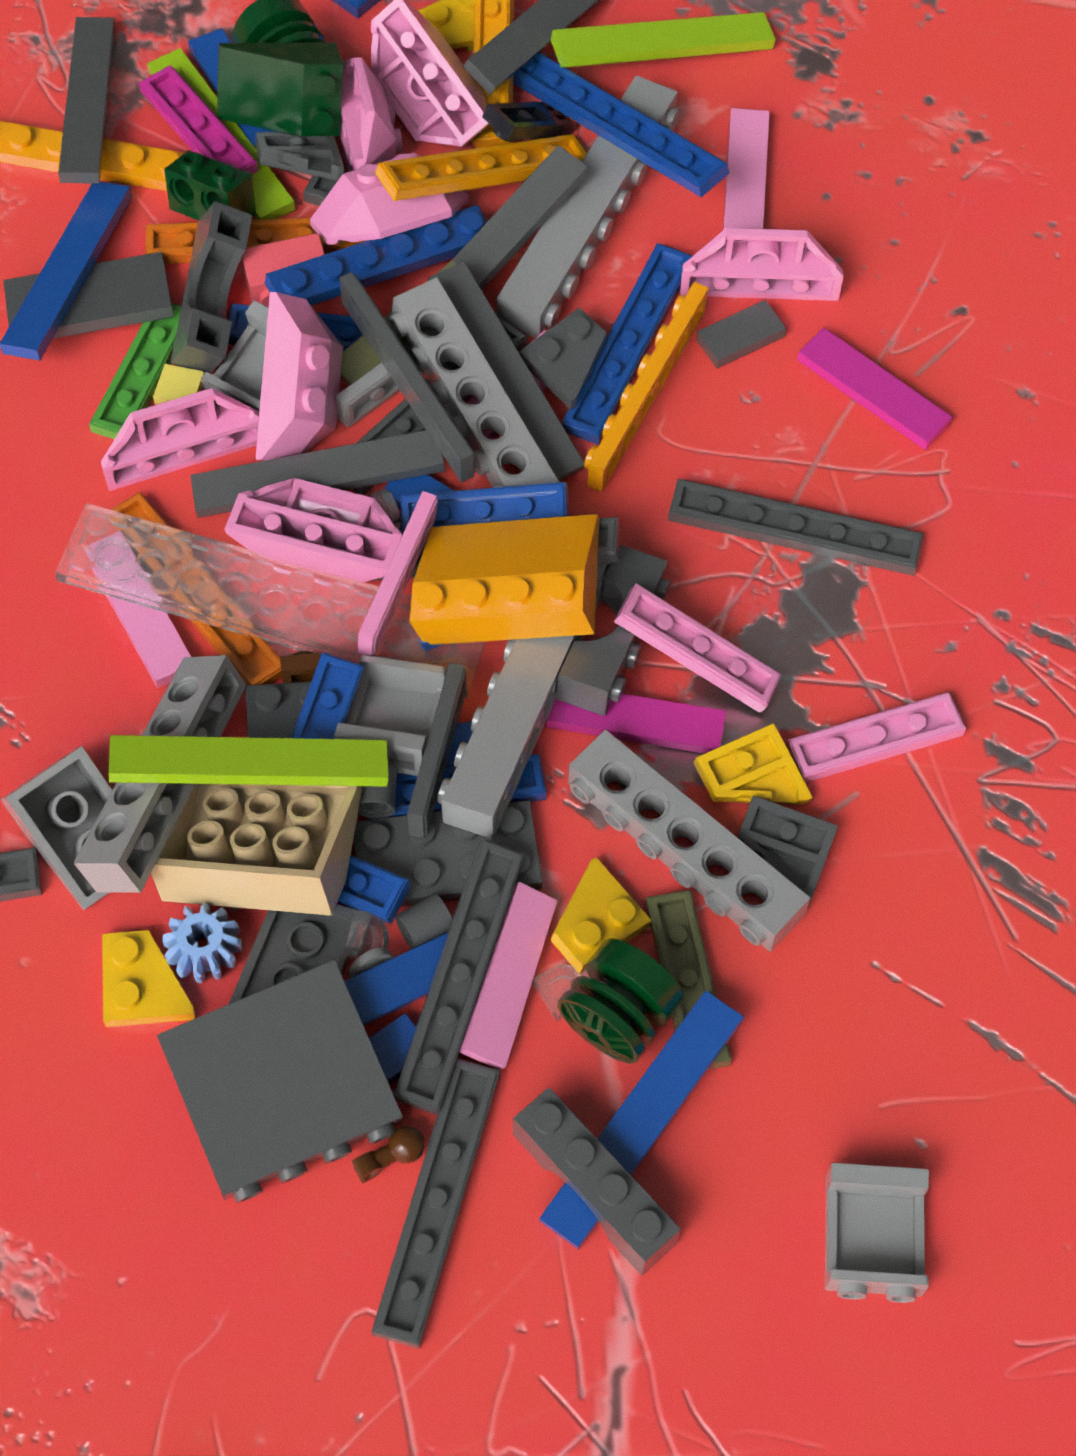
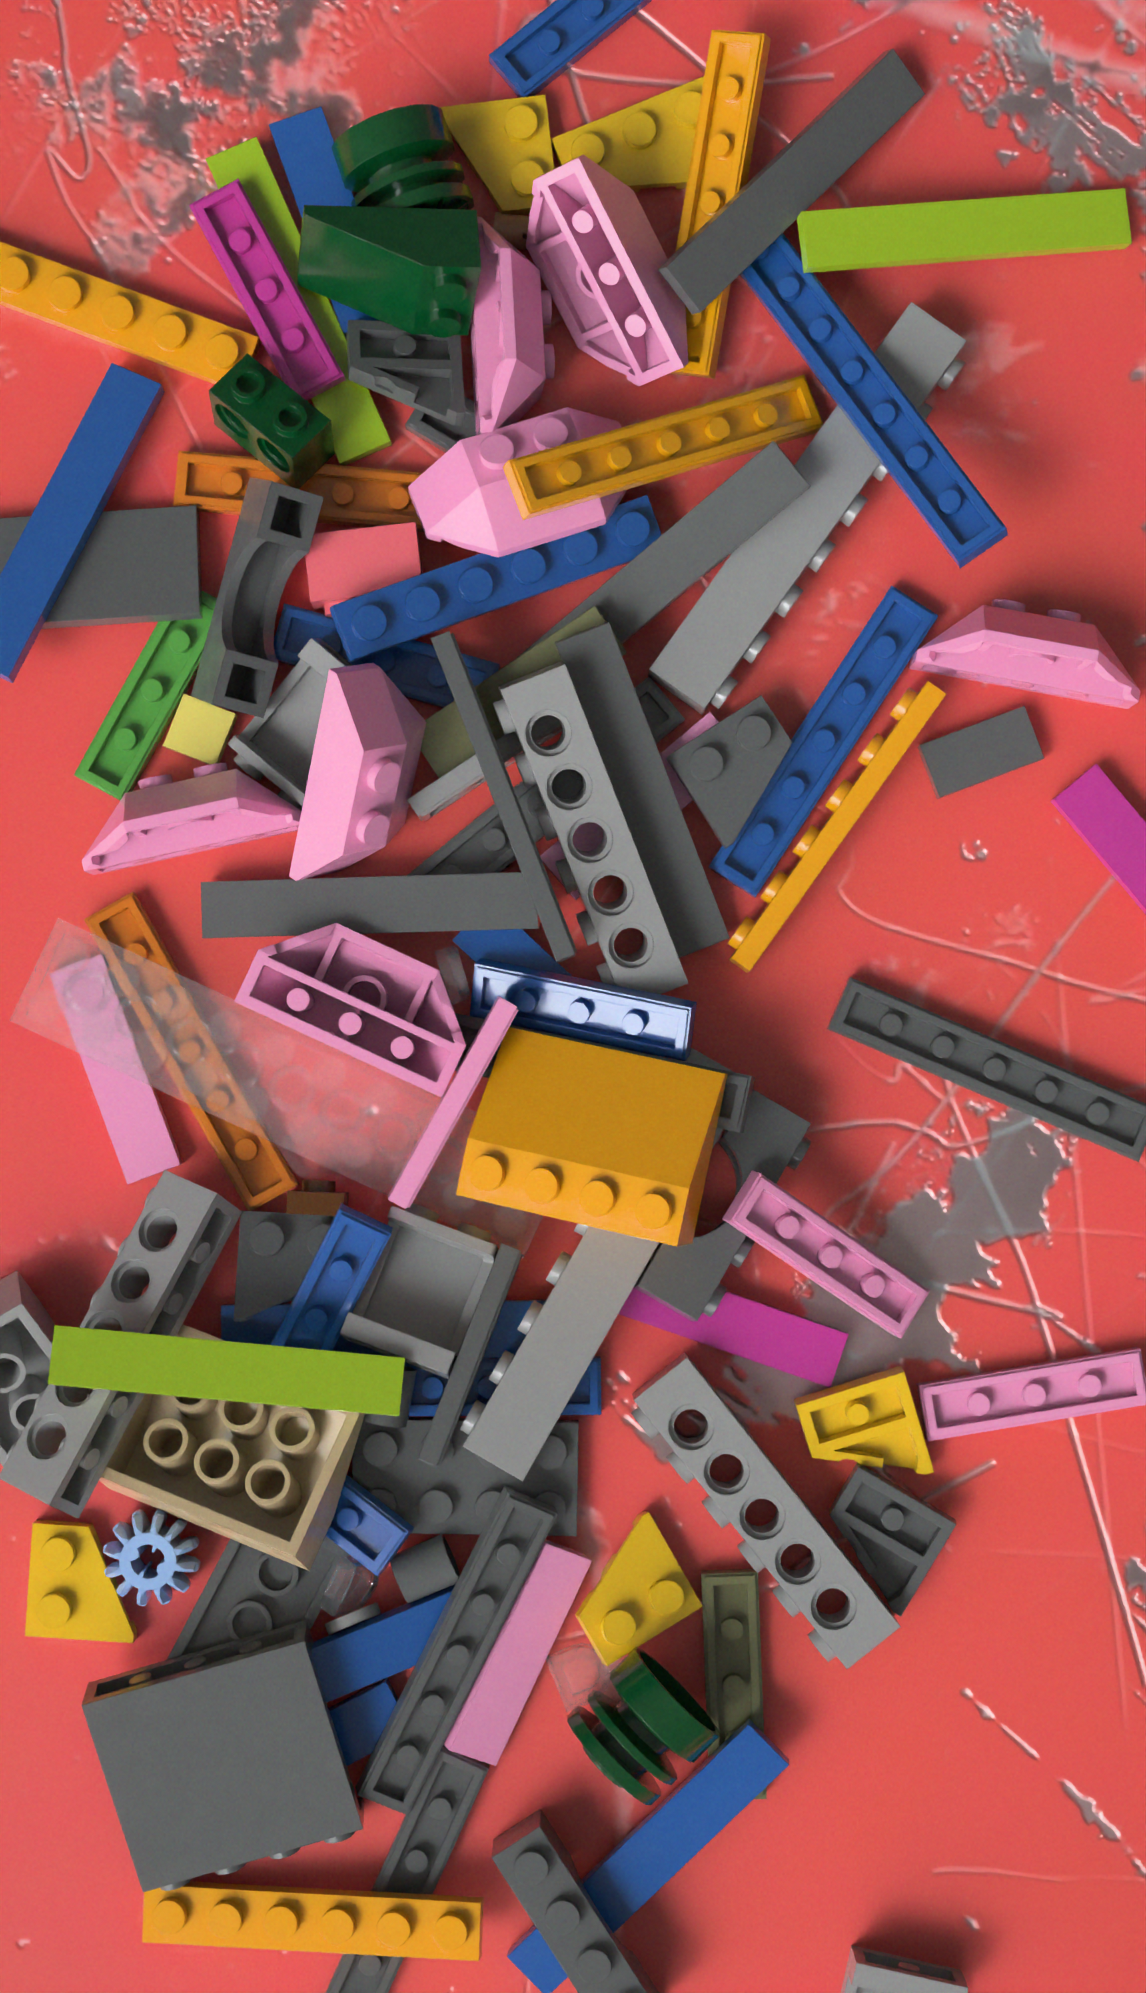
camera: 15 degrees right, 25 degrees up
dark grey tile [58,17,115,184] -> none
reddish brown arm [351,1126,425,1184] -> none
black hinge [482,102,576,142] -> none
bright pink tile [723,108,769,230] -> none
none -> light orange plate [142,1882,484,1961]
none -> yellow wing [439,95,554,215]

